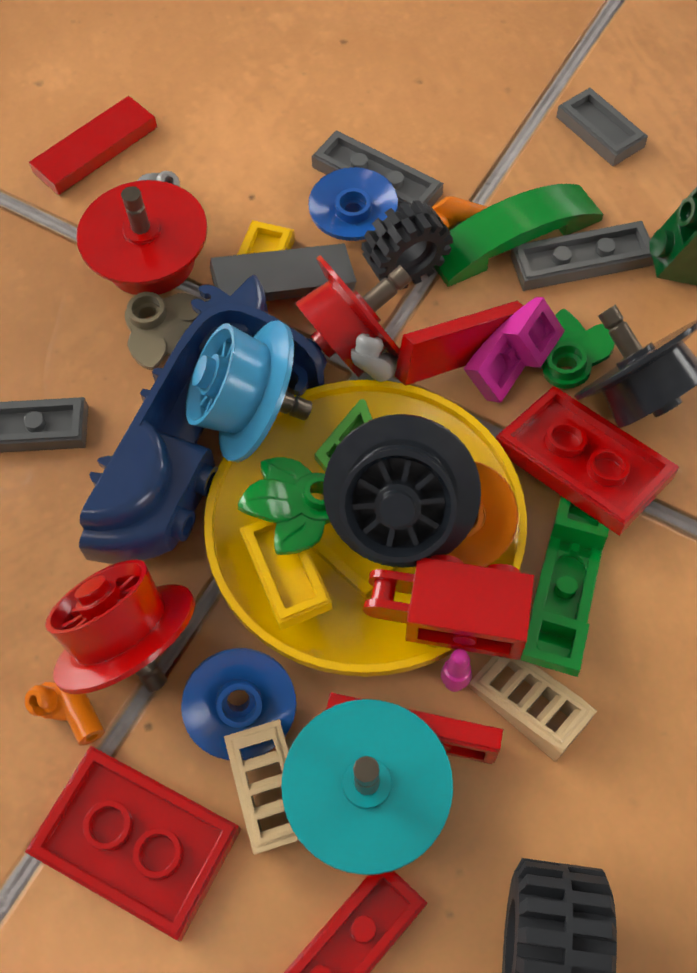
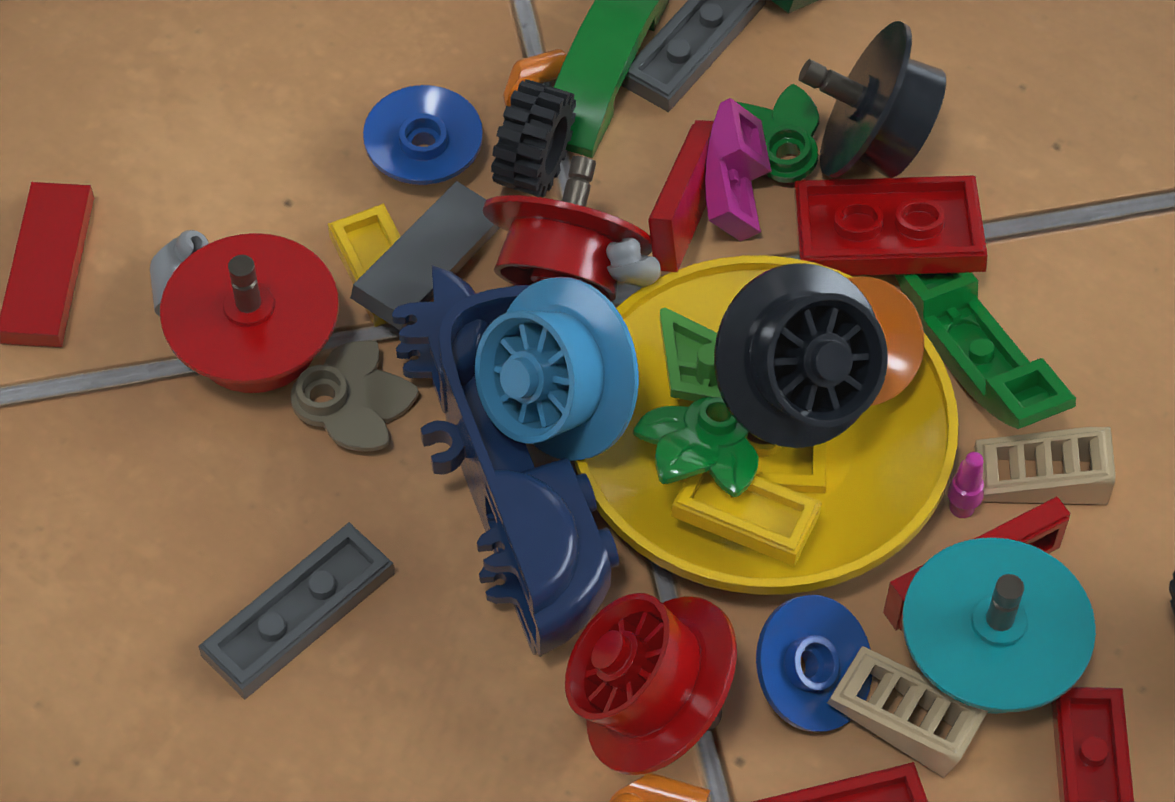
camera: 45 degrees left, 5 degrees down
dark grey tile [312,130,444,211] -> none
red brick [363,555,534,660] -> none

